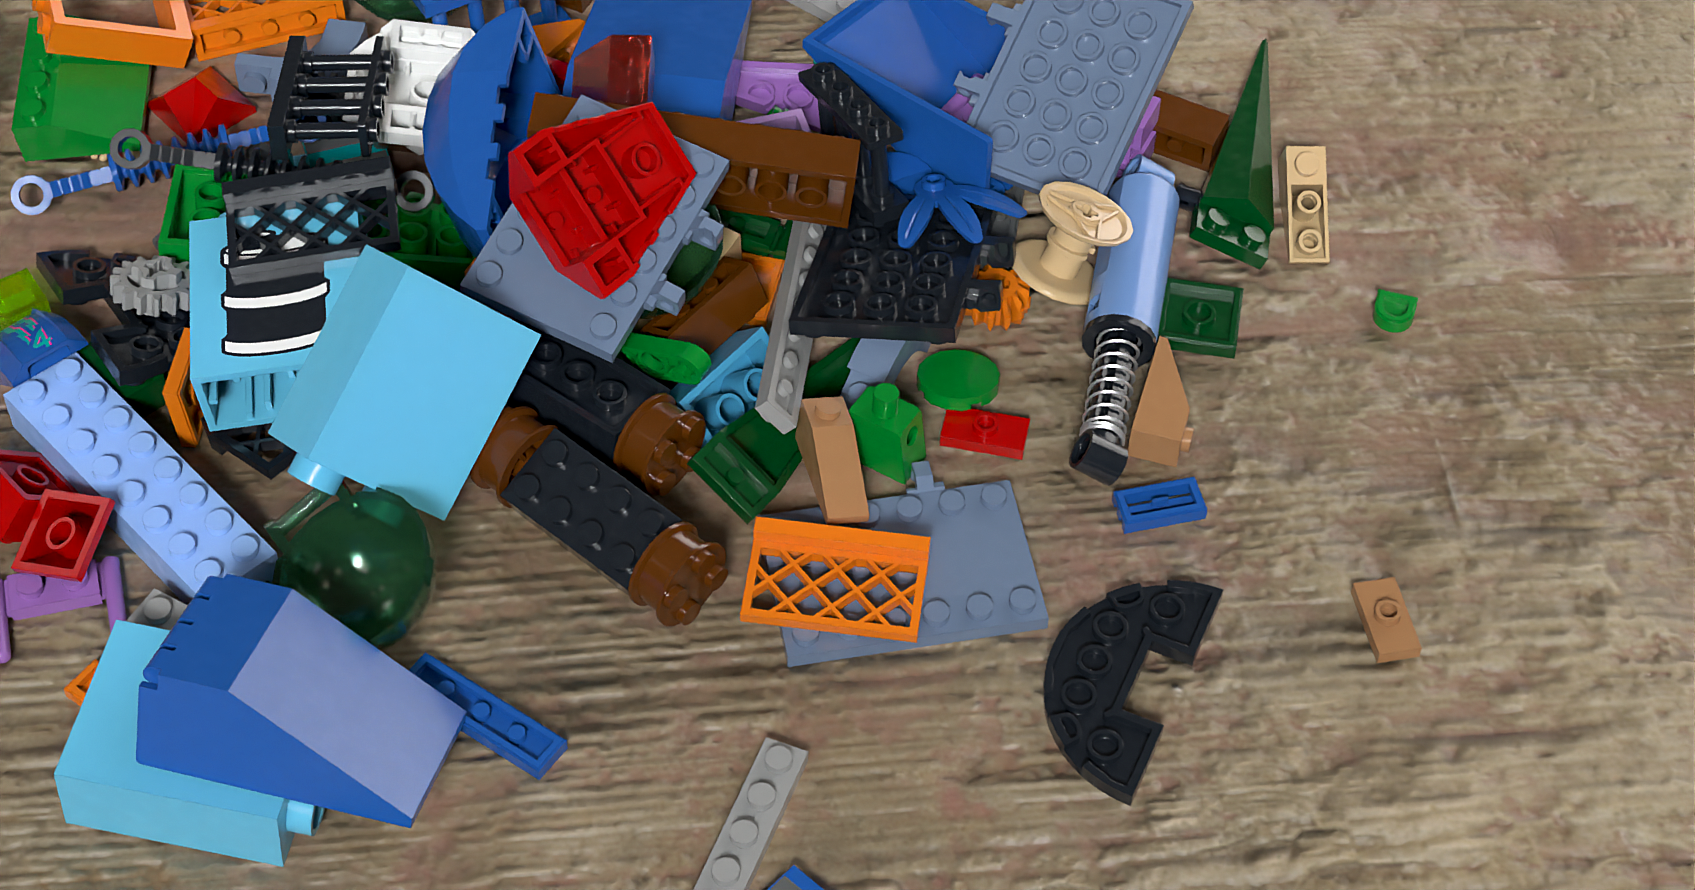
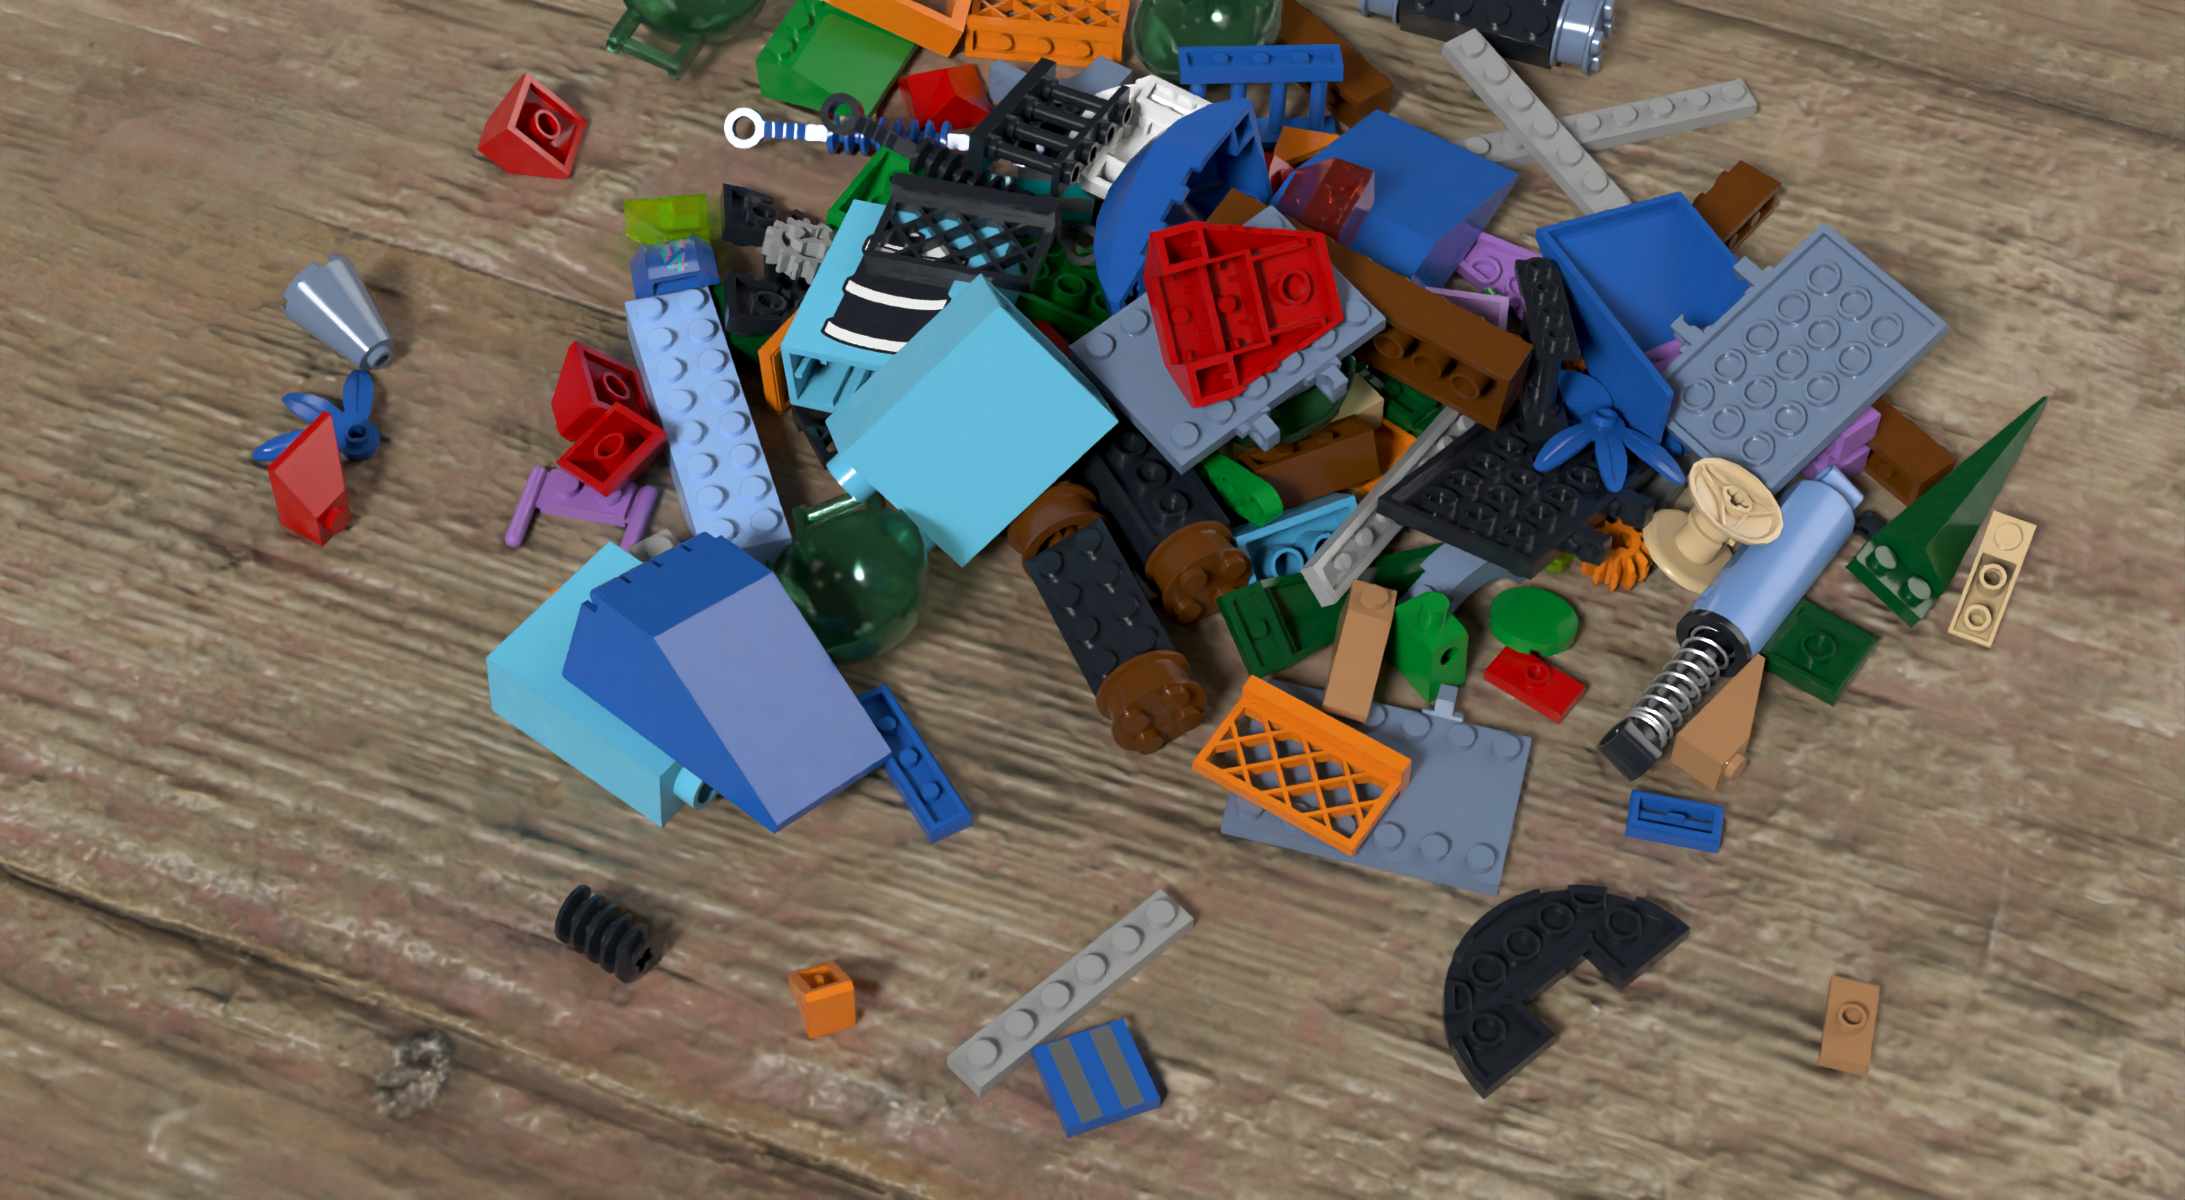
camera: 25 degrees right, 0 degrees up
green tile [1373,289,1418,333] -> none

